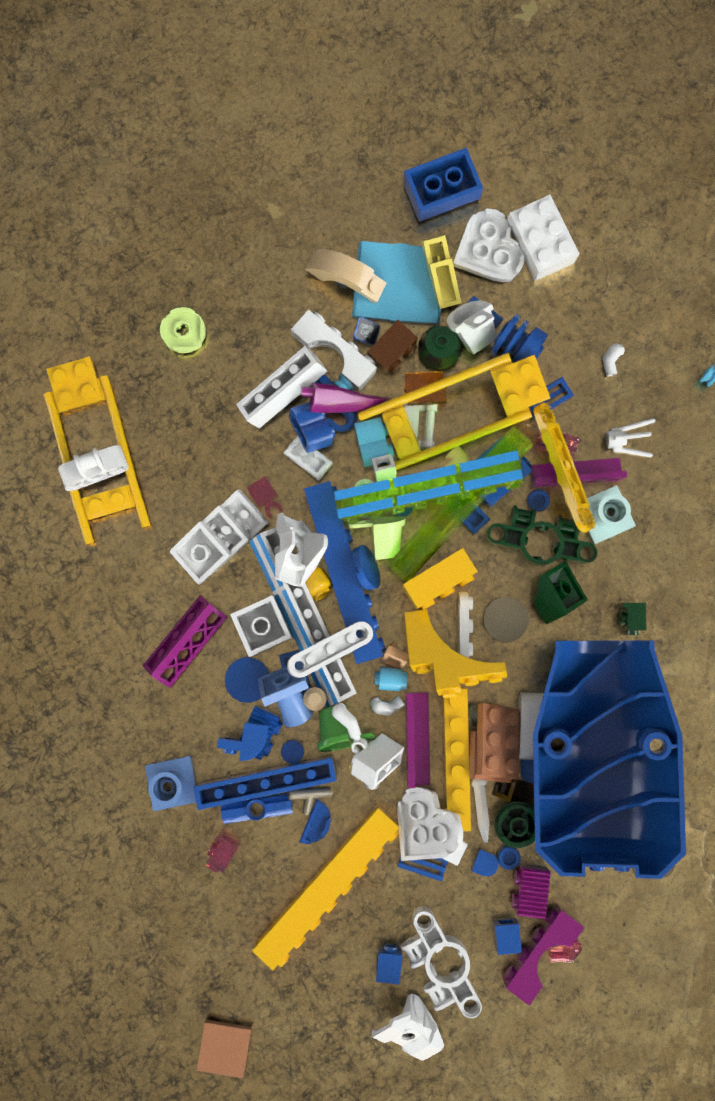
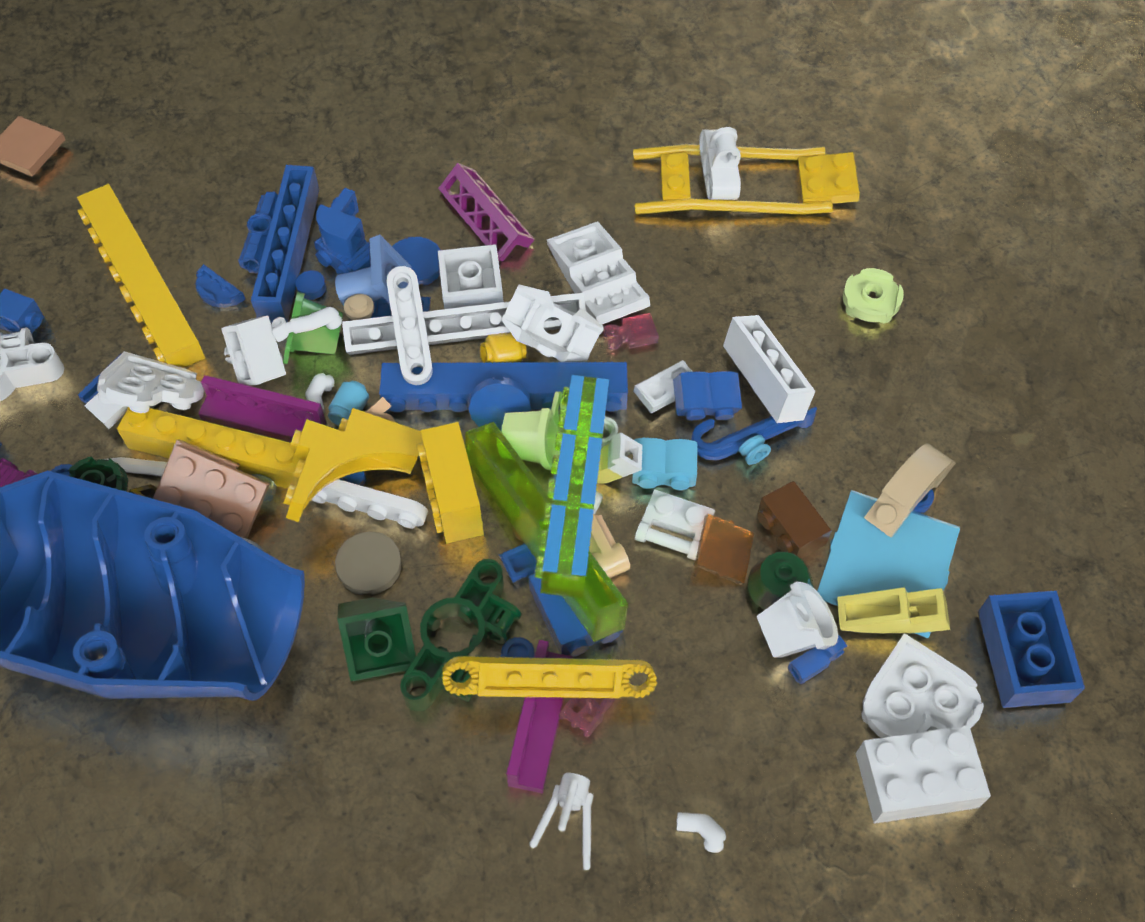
camera: 105 degrees right, 25 degrees down
medium blue plant [145,755,197,811] -> none
clear pink brick [206,832,240,873] -> none
dark tan piece [287,788,333,815] -> none
white arch [291,310,377,392] -> none
magenta piece [301,383,394,413] -> none
slope [353,317,381,346] -> none
yellow plate [358,352,550,470] -> none
blue tile [471,848,498,877] -> none
blue wheel [490,314,549,363] -> none
blue tile [529,377,574,419] -> none
light aqua plant [583,485,636,544] -> none
dark green brick [617,603,647,635] -> none

